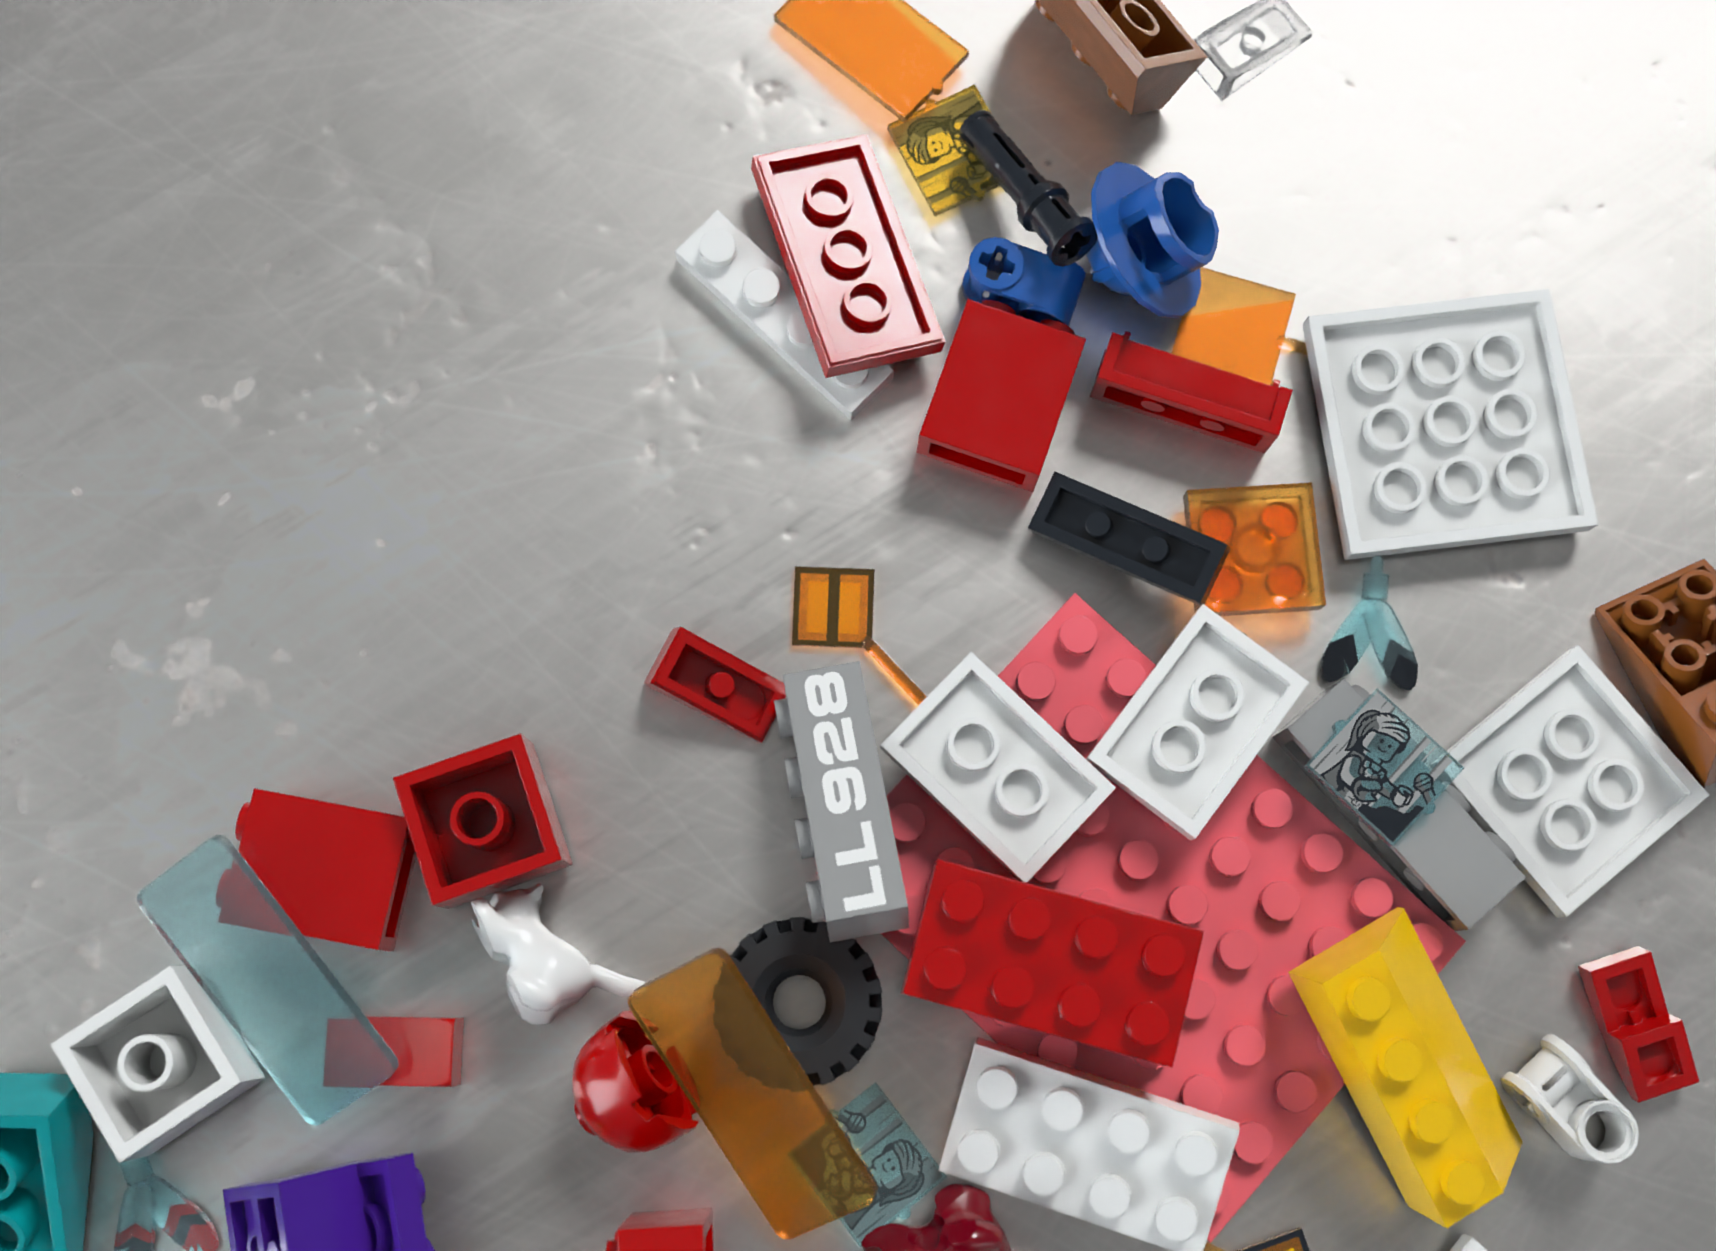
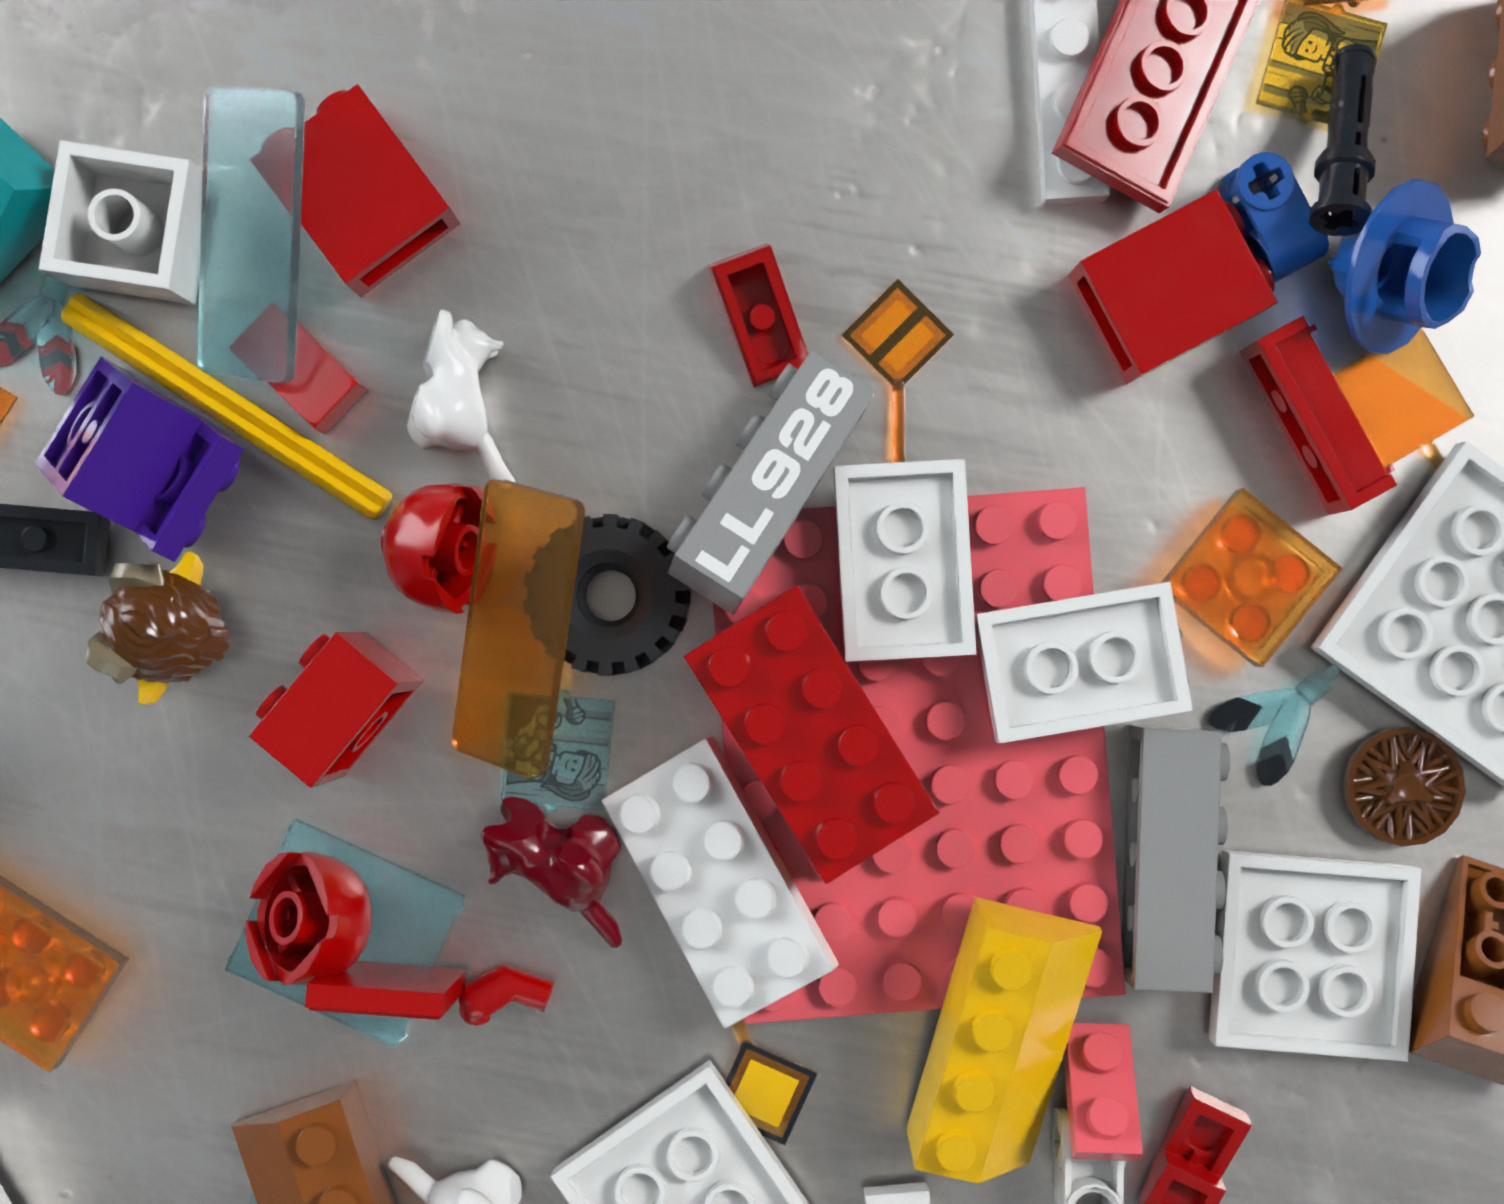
camera: 45 degrees right, 10 degrees up
red brick [393,733,573,909] -> none
black plate [1028,472,1231,606] -> none
piece [1303,688,1464,847] -> none
none -> yellow axle [61,293,393,520]
none -> coral plate [1063,1023,1143,1161]
none -> reddish brown wheel [1343,727,1466,846]

